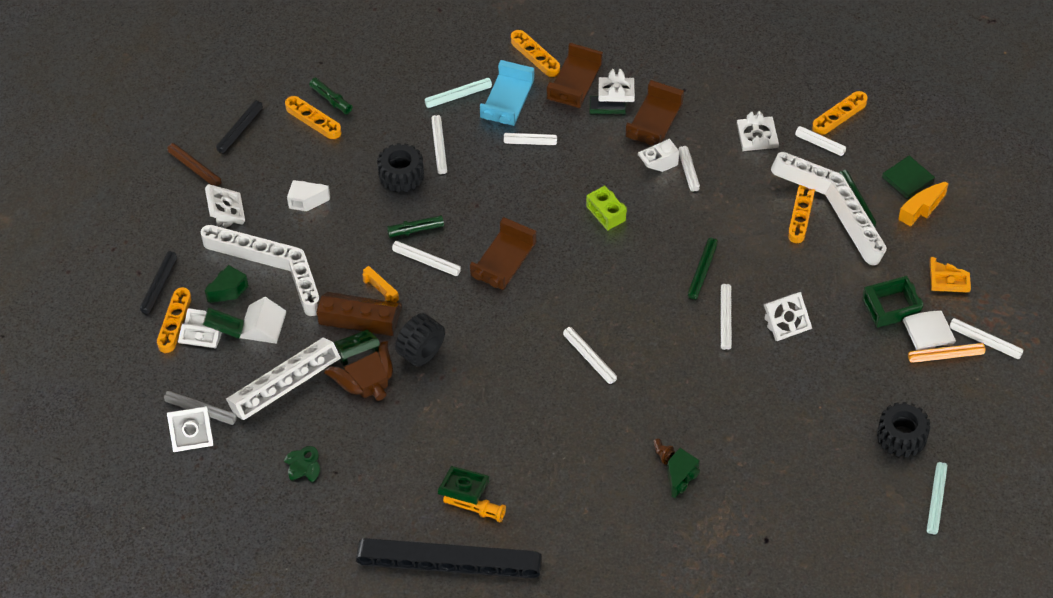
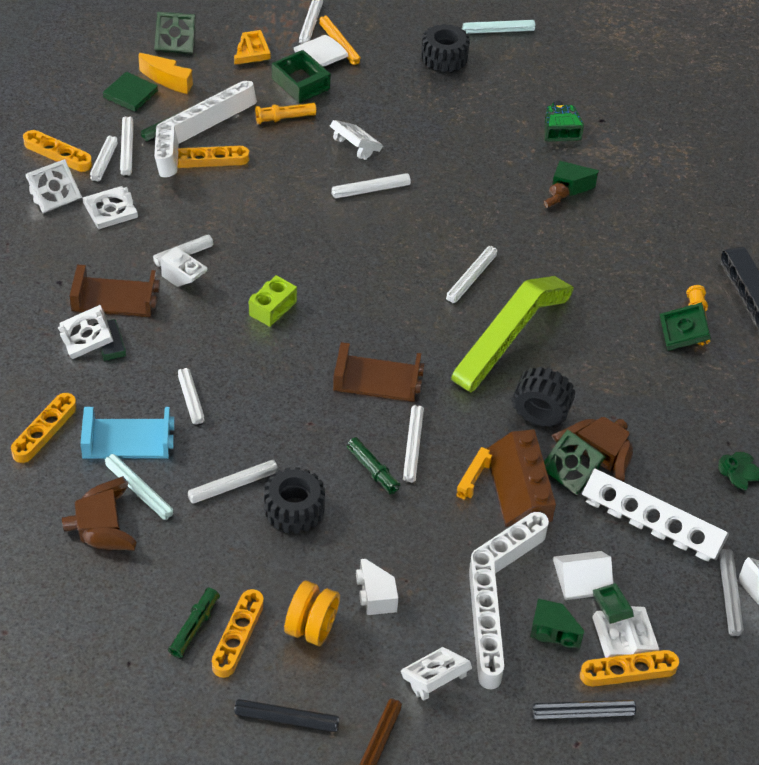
camera: 115 degrees left, 5 degrees down
reddish brown panel [547,43,603,108] -> none
dark green axle [688,237,718,300] -> none
none -> white piece [26,159,82,213]
none -> reddish brown torso [62,476,137,551]
none -> white axle [120,116,134,176]
none -> dark green piece [154,12,196,54]
none -> light orange pin [255,103,317,124]
none -> light orange wheel [284,580,340,646]
none -> lime beam [451,276,574,393]
none -> torso [544,101,584,142]

